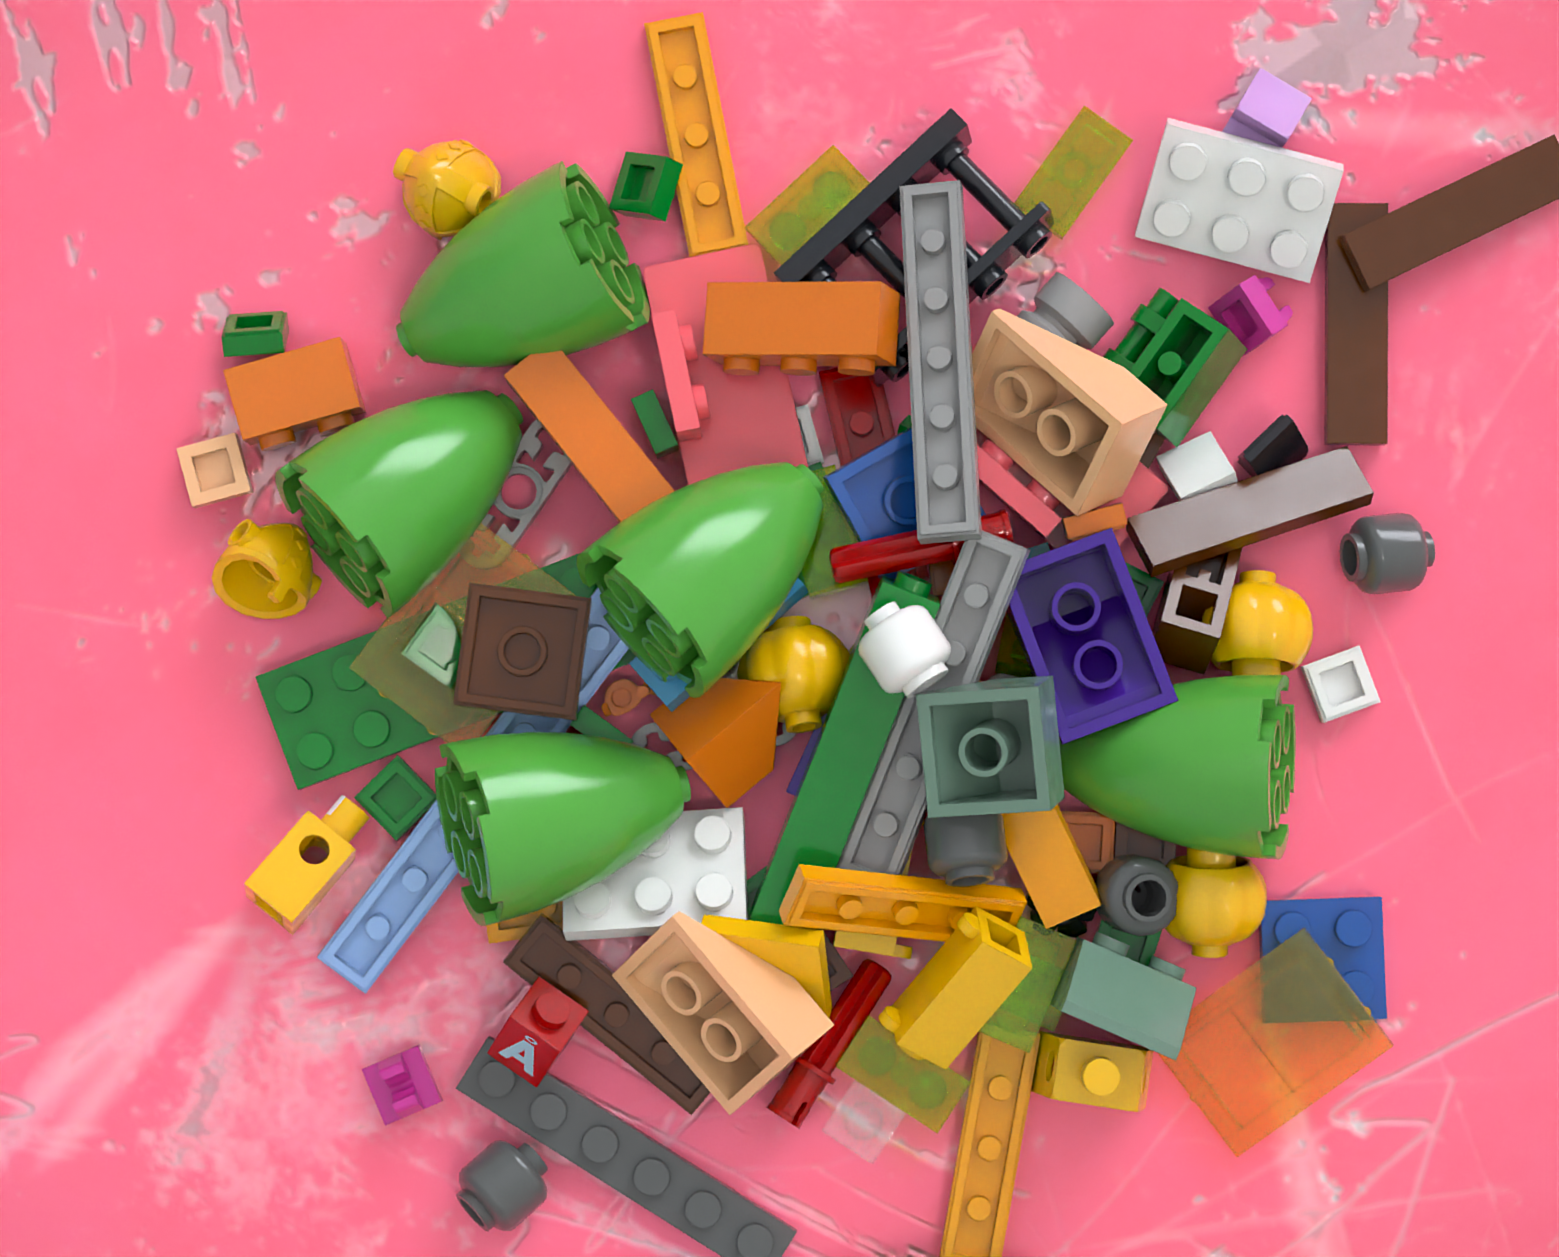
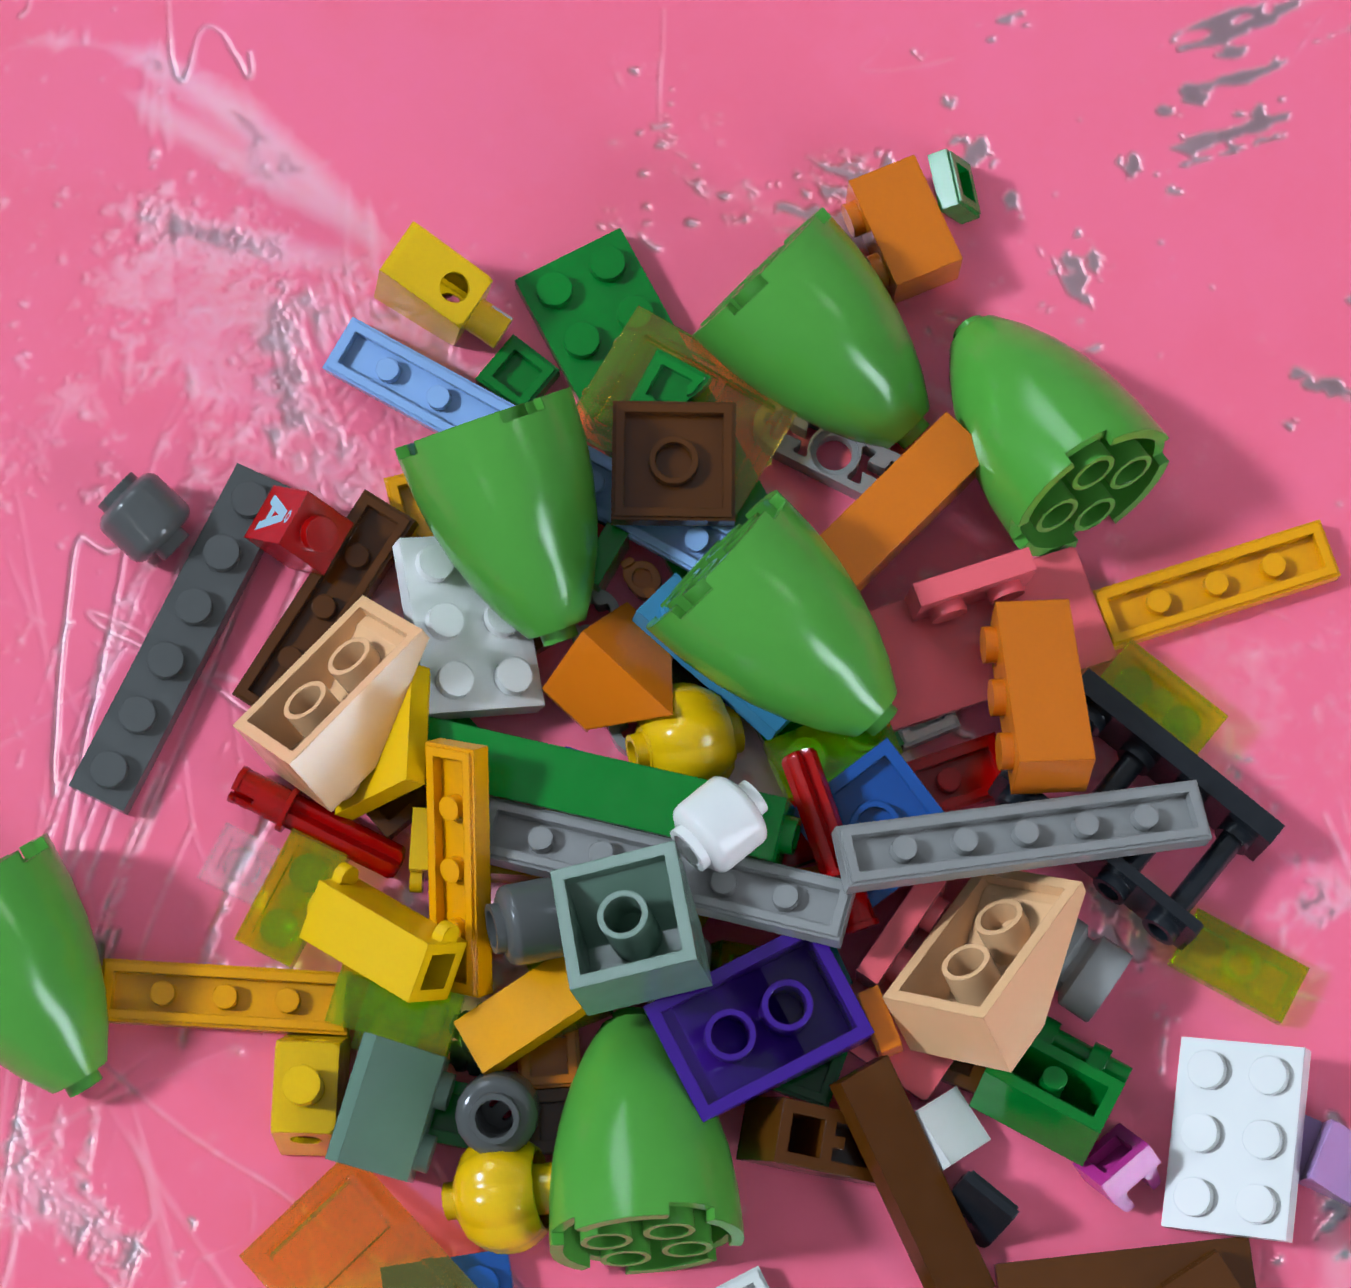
camera: 80 degrees right, 10 degrees down
light nougat plate [176,433,254,509] -> none
yellow helmet [211,519,322,619] -> none
dark pink tile [362,1044,443,1126] -> none
yellow helmet [393,139,501,241] -> none
green plate [609,151,683,222] -> none
green tile [631,389,680,459] -> none
yellow plant [1202,570,1313,675] -> none

